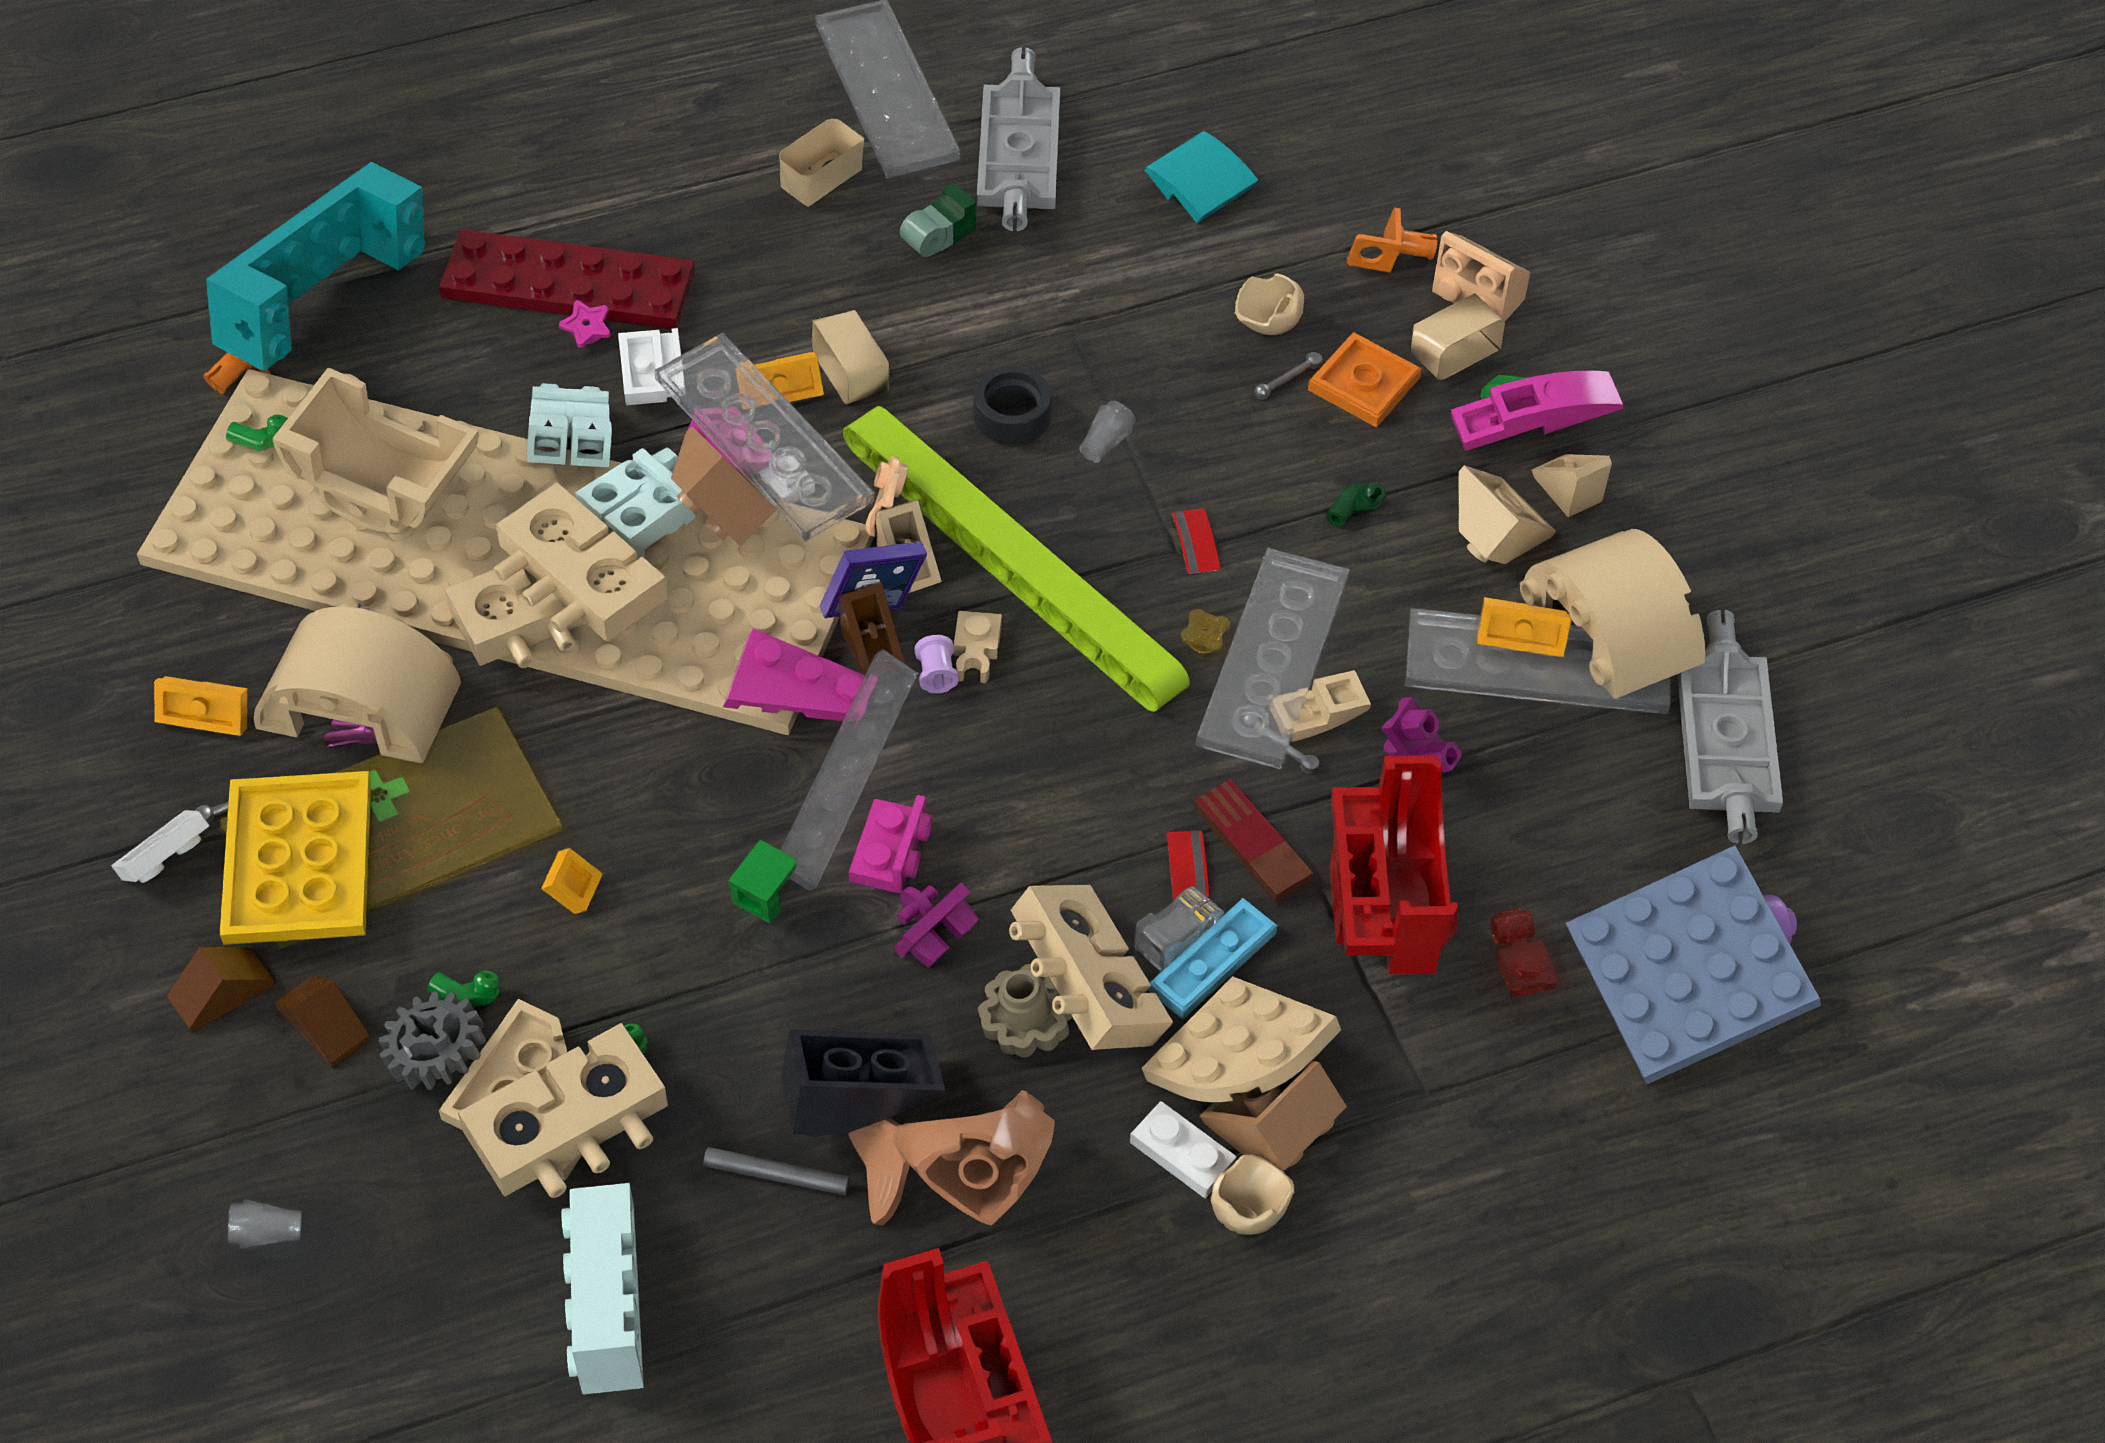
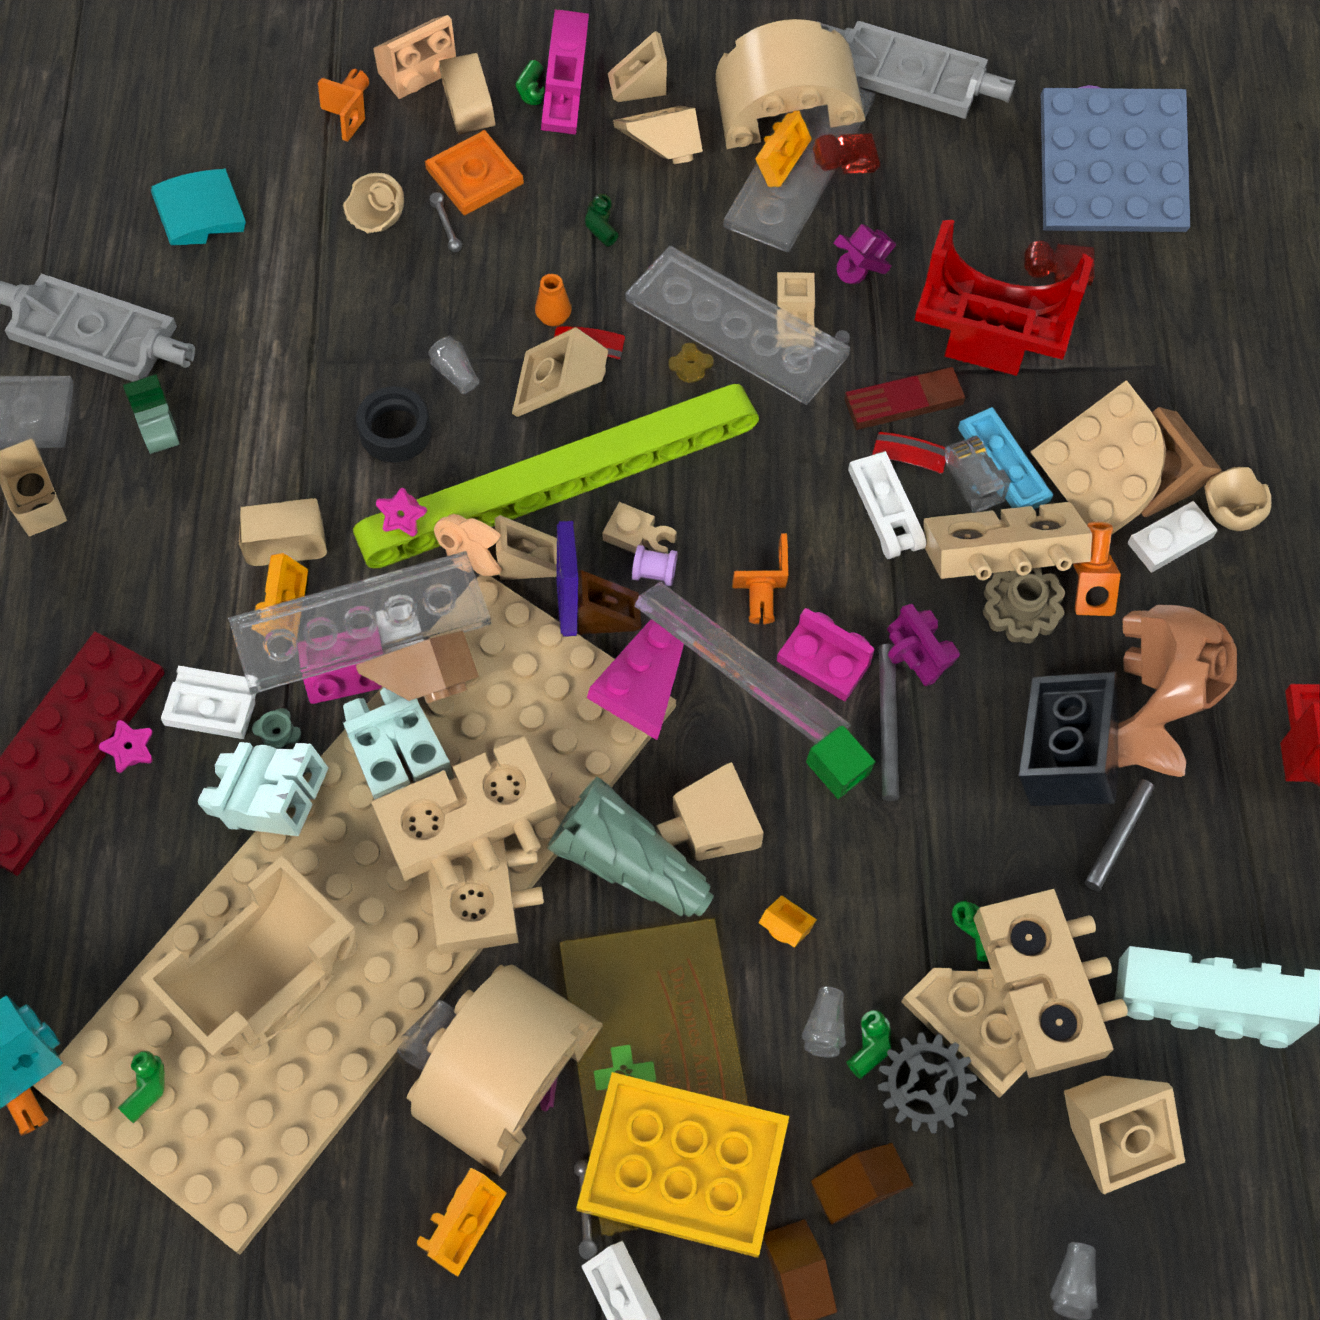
camera: 70 degrees left, 10 degrees up
none -> sand green plate [252,708,301,749]
none -> dark pink plate [376,488,427,536]
none -> tan slope [512,327,608,417]
none -> orange cone [535,274,572,326]
none -> sand green cone [547,777,714,917]
none -> tan torso [656,762,764,861]
none -> orange bracket [732,533,788,624]
none -> clear cone [802,987,846,1058]
none -> clear red plate [813,133,880,174]
none -> white plate [848,451,926,559]
none -> flat silver bar [879,644,899,801]
none -> tan slope [1064,1076,1185,1194]
none -> orange bracket [1073,522,1121,616]

